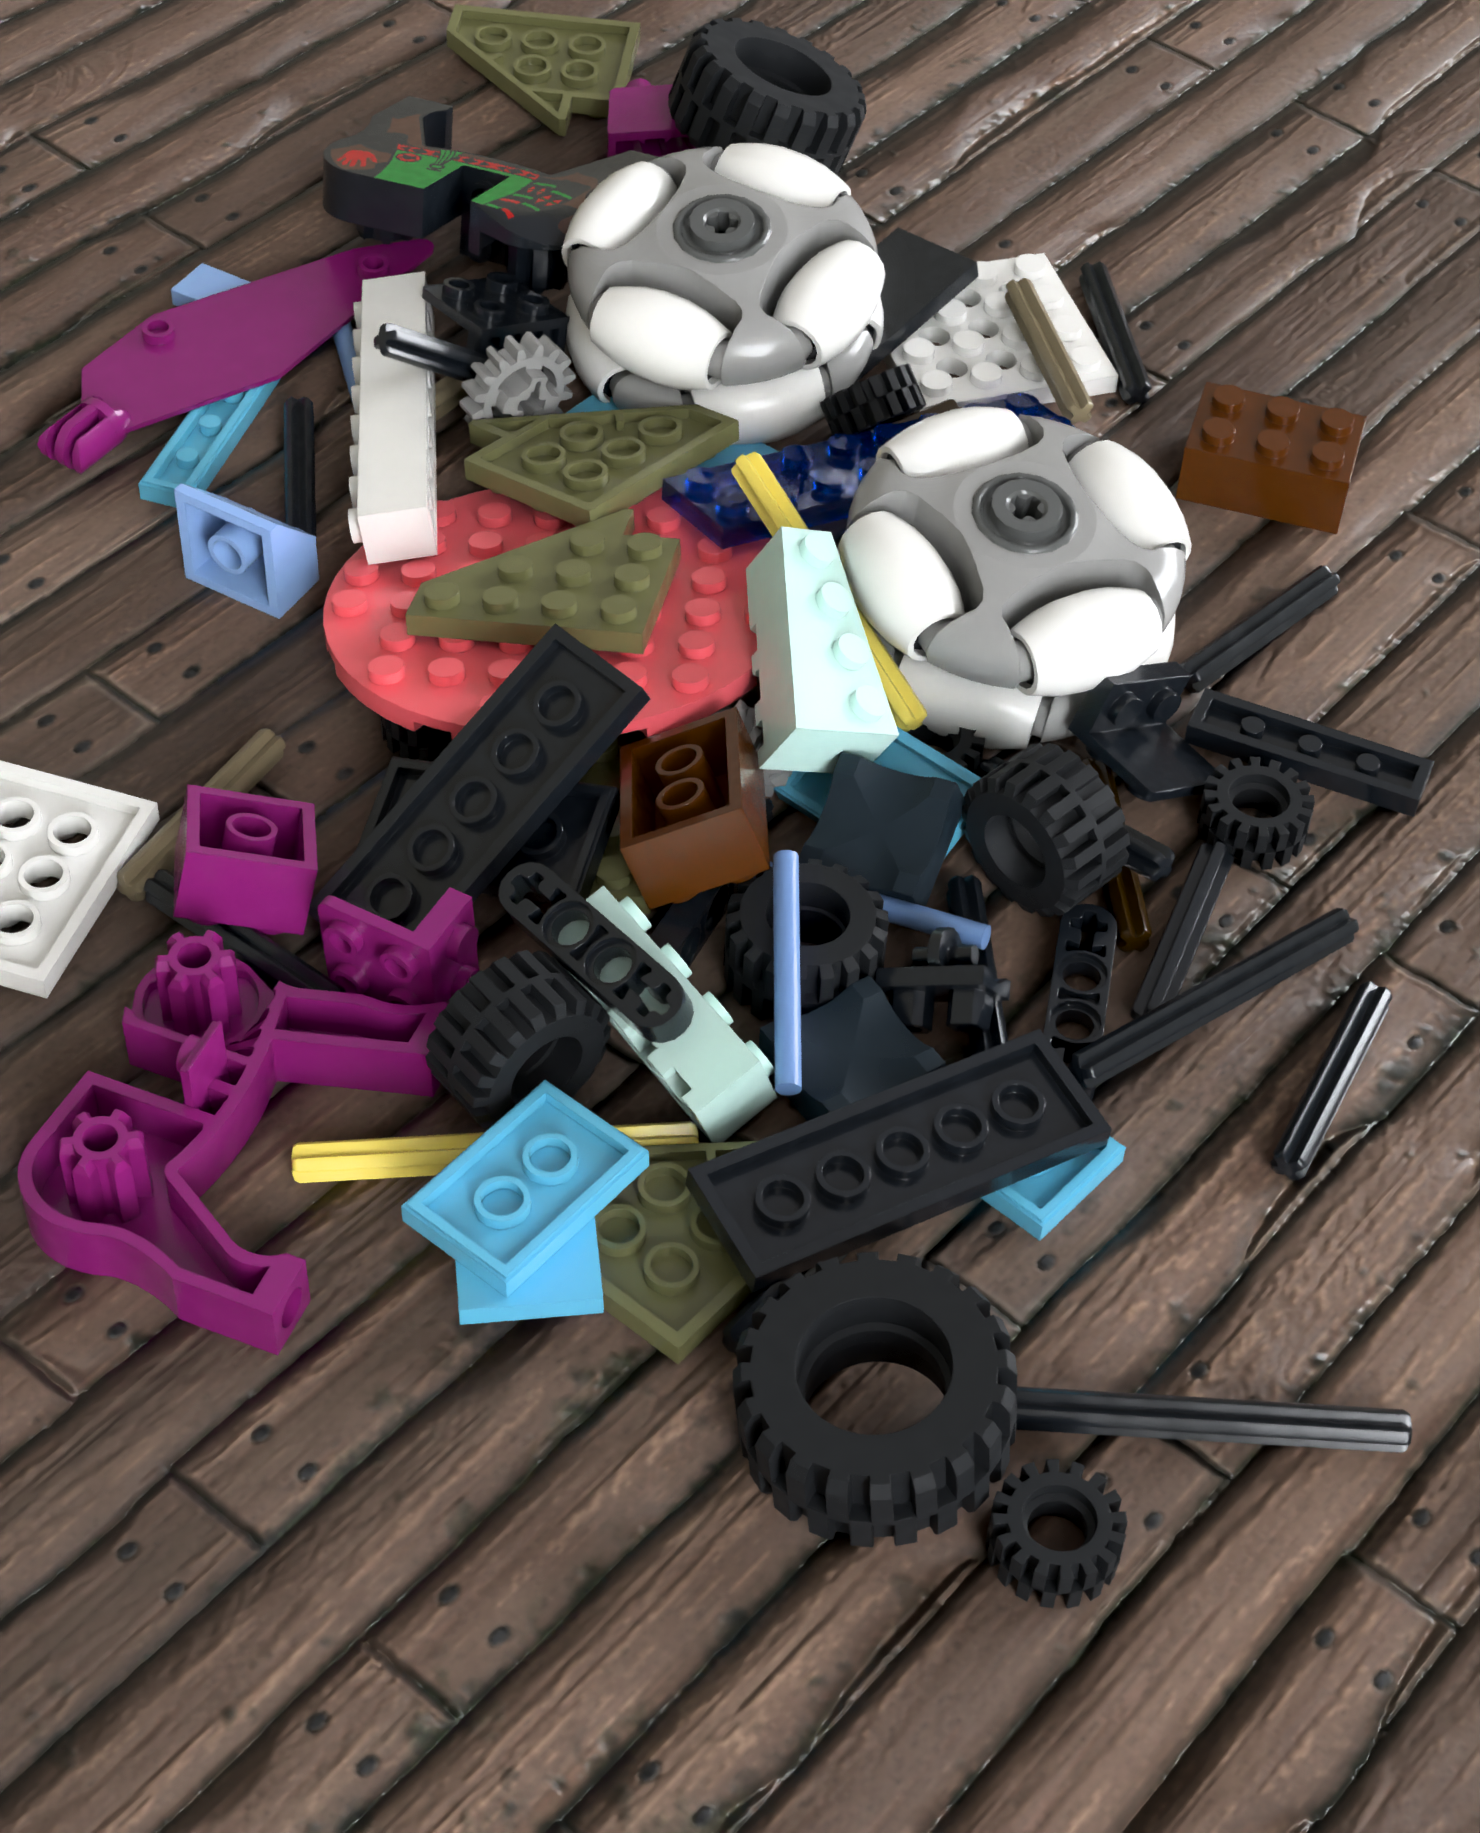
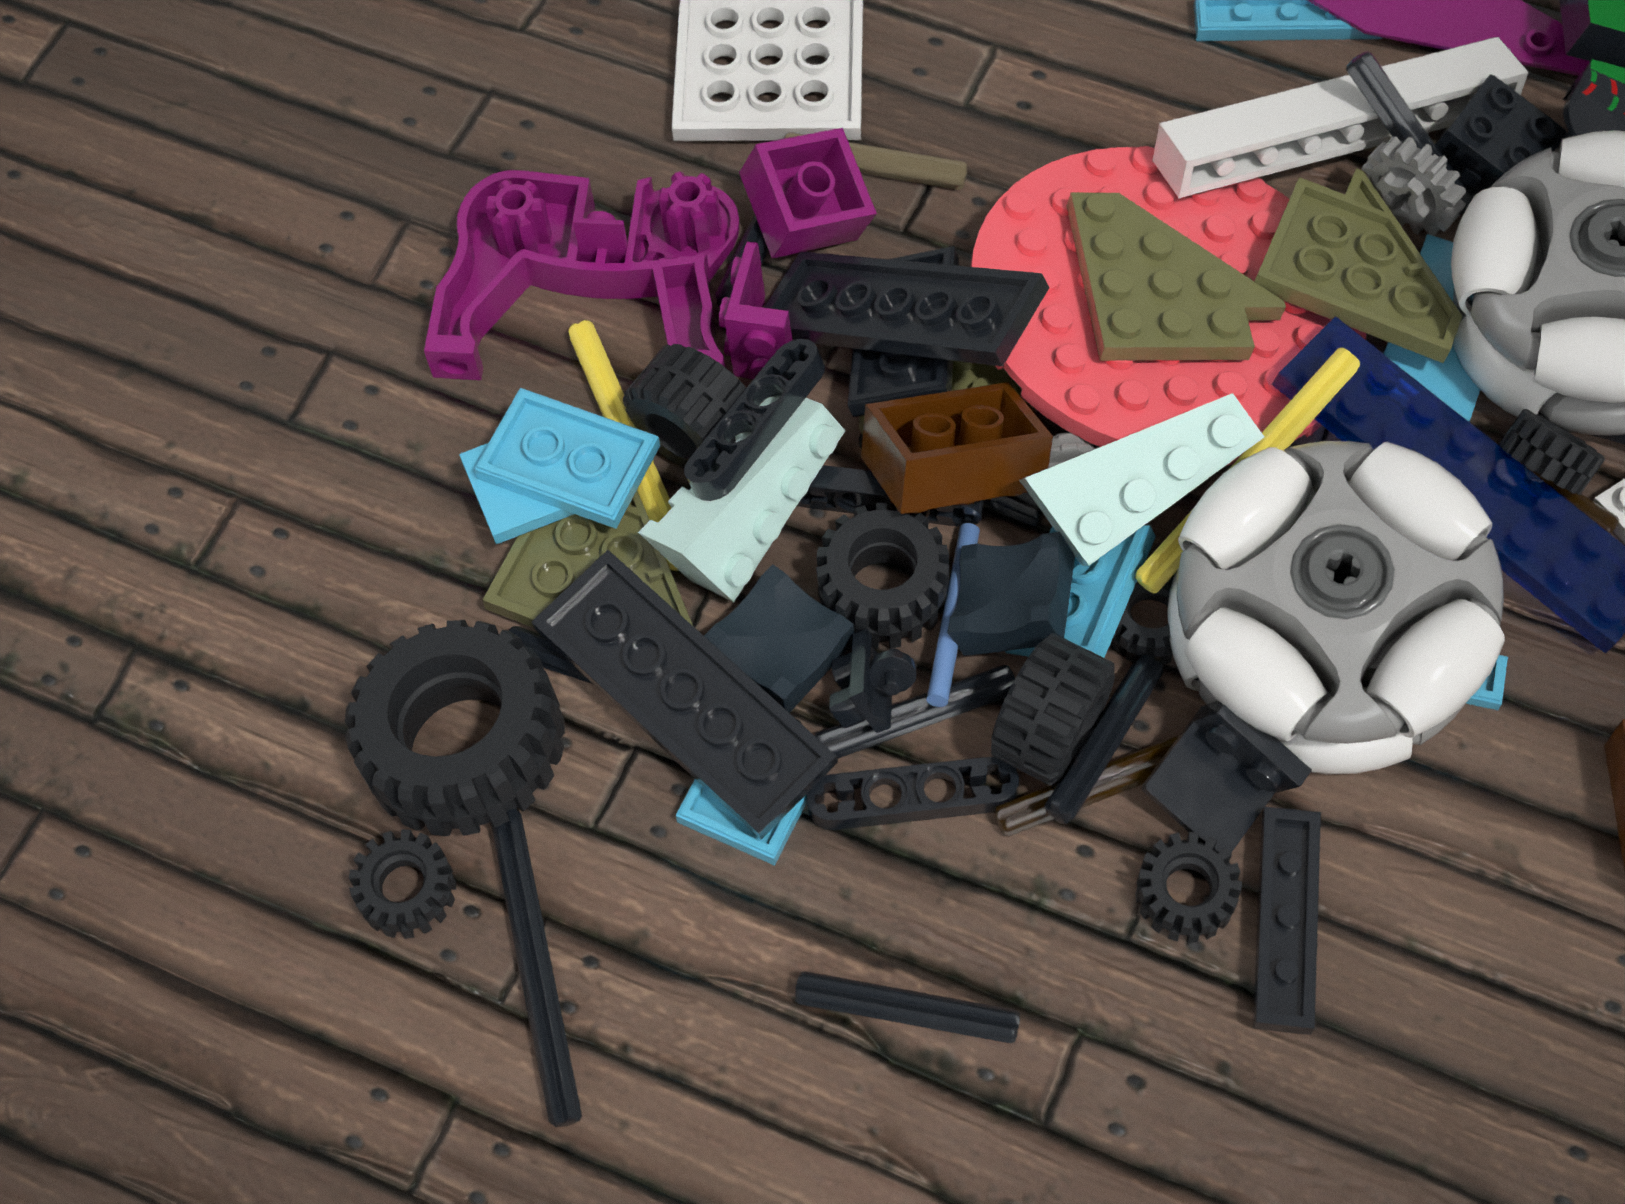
camera: 80 degrees right, 15 degrees up
light blue slope [174,483,319,619] -> none
black axle [284,396,316,536] -> none
medium blue bar [773,850,802,1096] -> none
black axle [1067,908,1359,1089] -> none
black axle [1130,841,1234,1019] -> none
black axle [1180,566,1341,693] -> none

